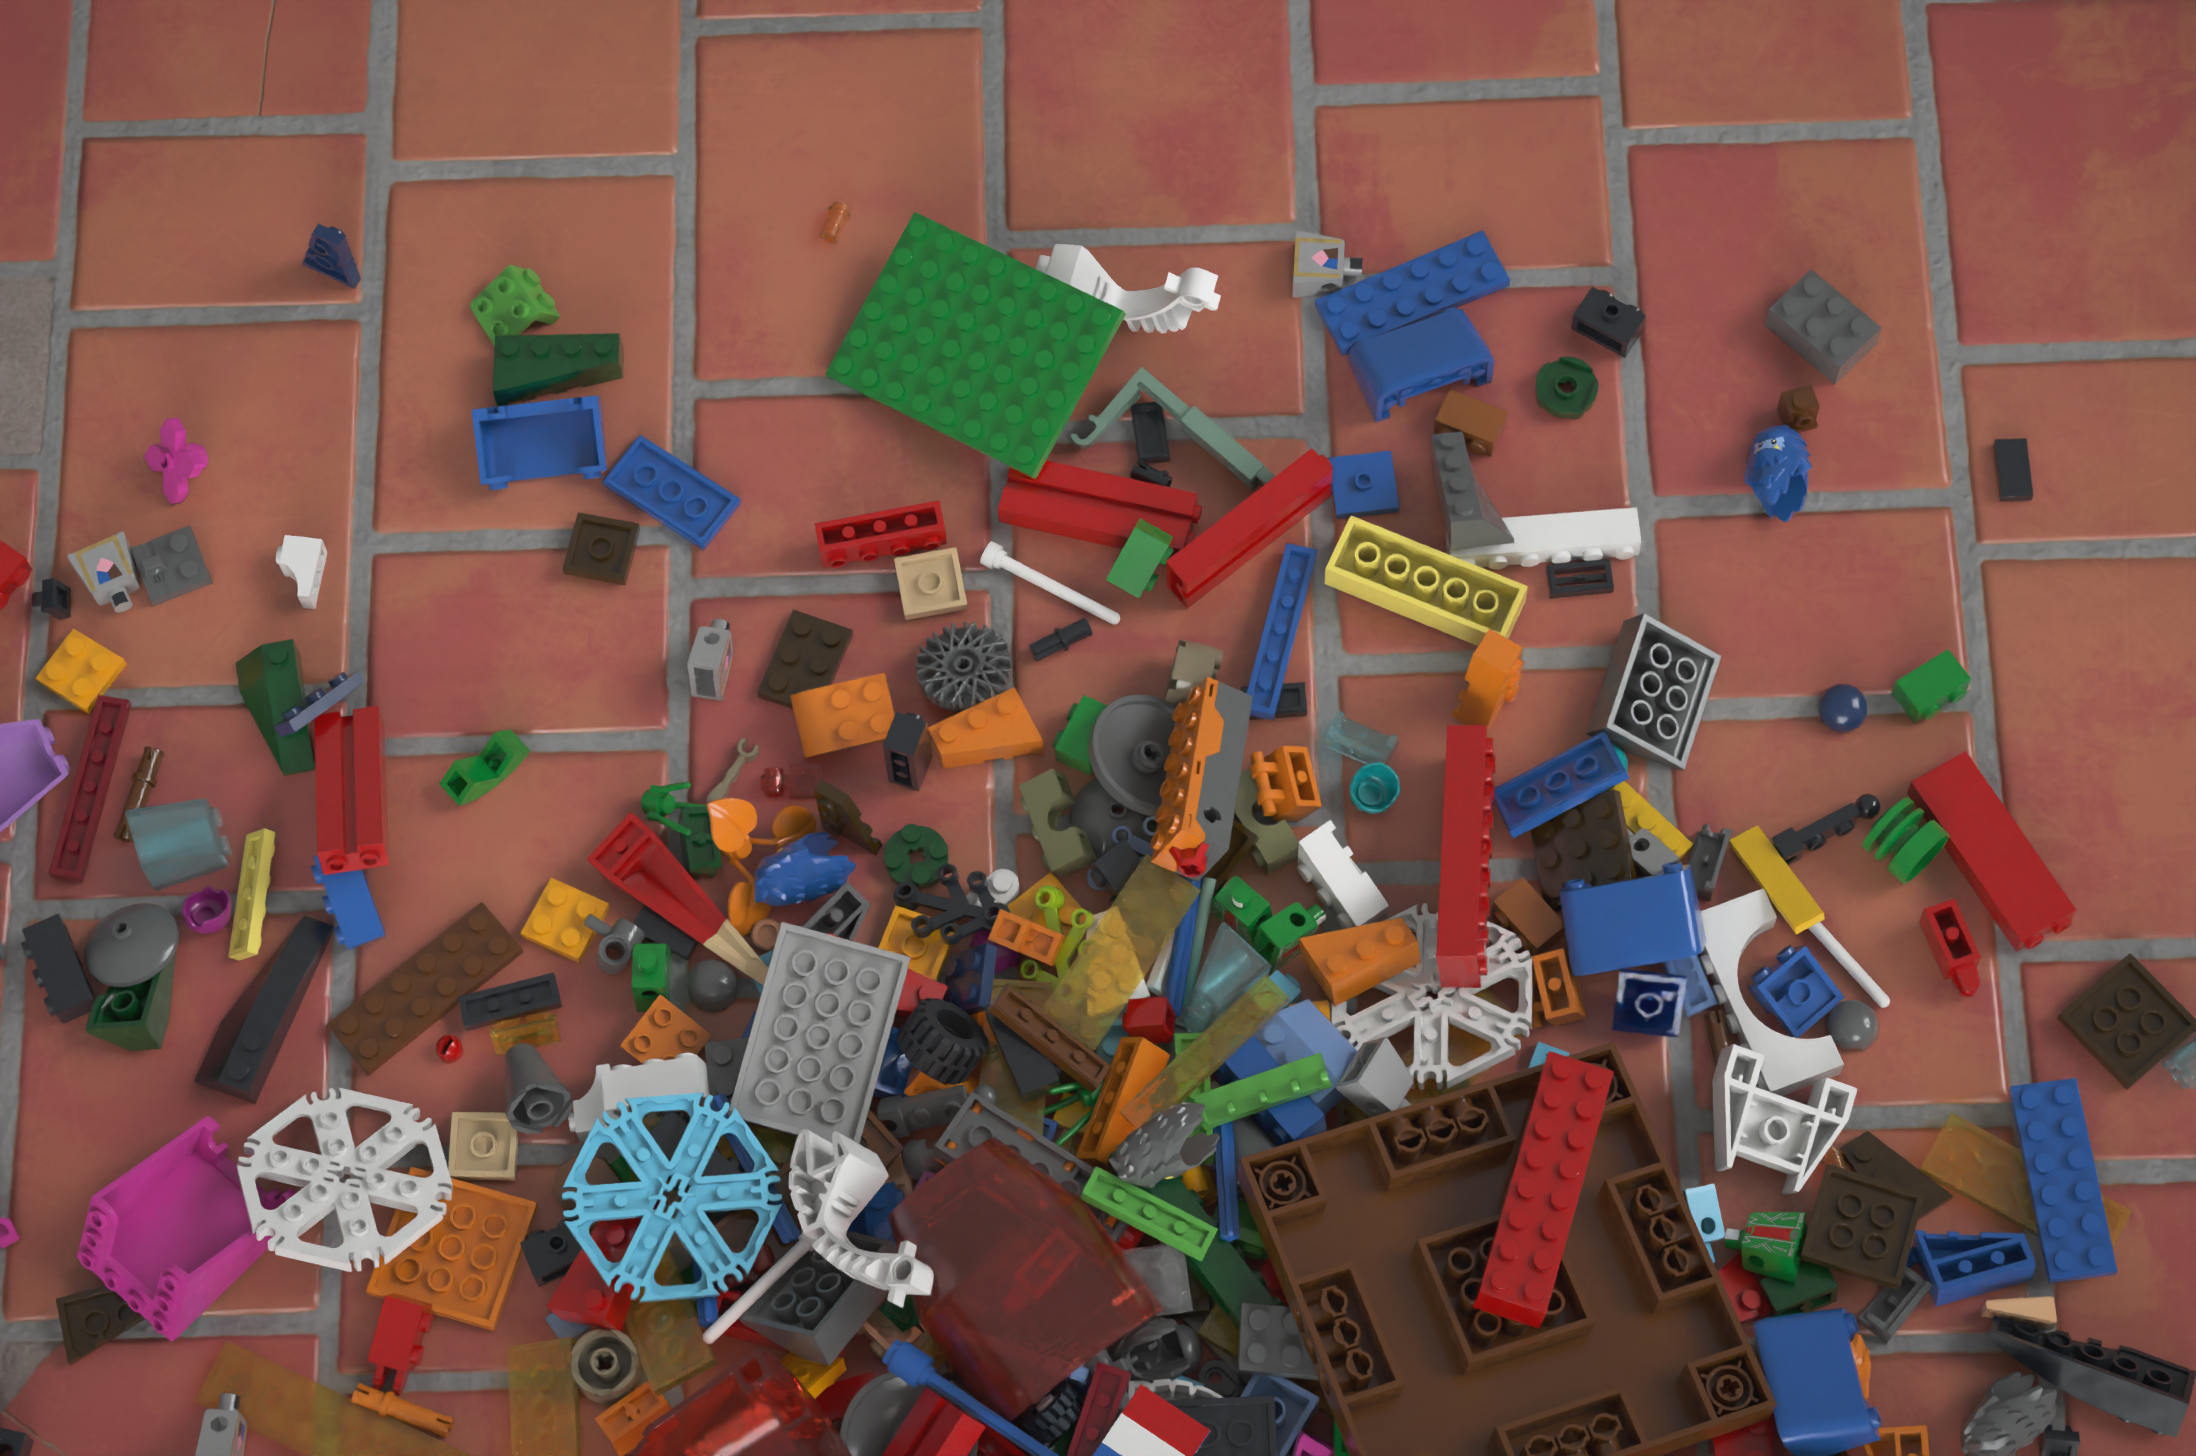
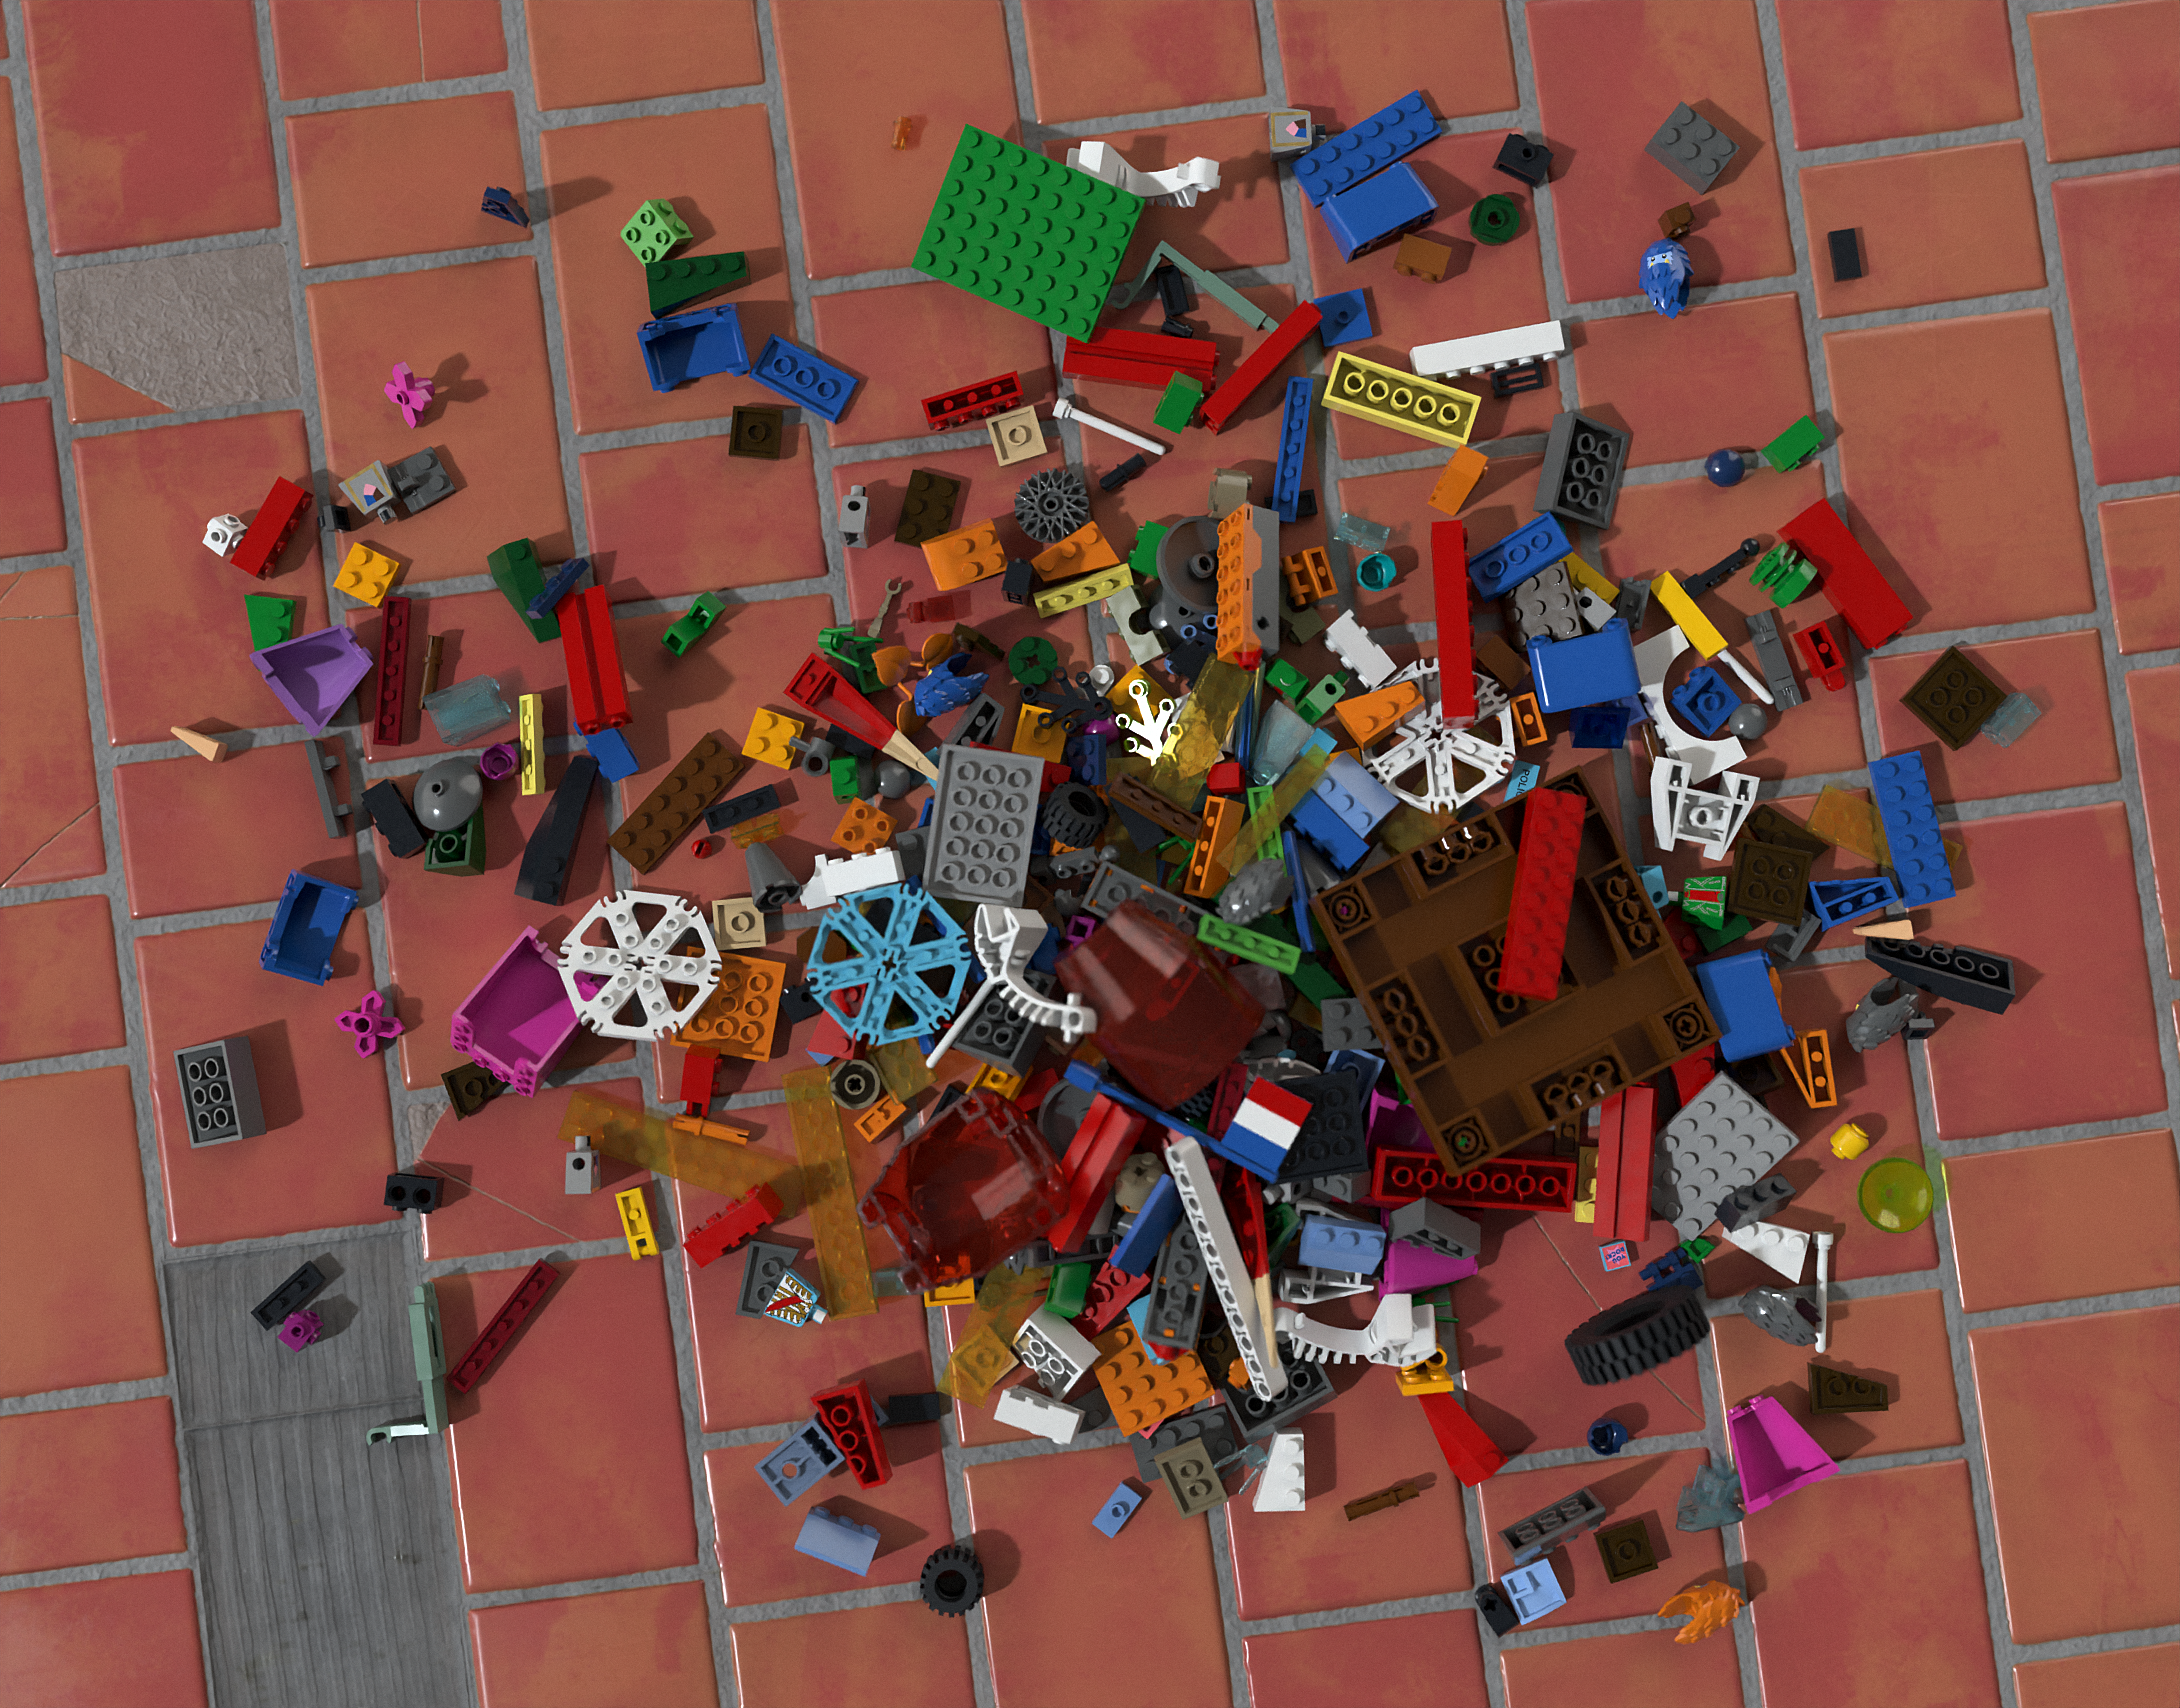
camera: 10 degrees left, 20 degrees up
white arch [276,535,328,609] -> none
nougat tile [751,918,781,953] -> none
orange slope [988,909,1065,966] -> none
bright green hinge [1193,1052,1332,1130] -> none
light grey torso [1335,1037,1413,1117] -> none
dark grey wedge [1431,431,1514,550] -> none
none -> light yellow plate [1033,563,1134,618]
none -> dark grey hinge [1743,610,1803,712]

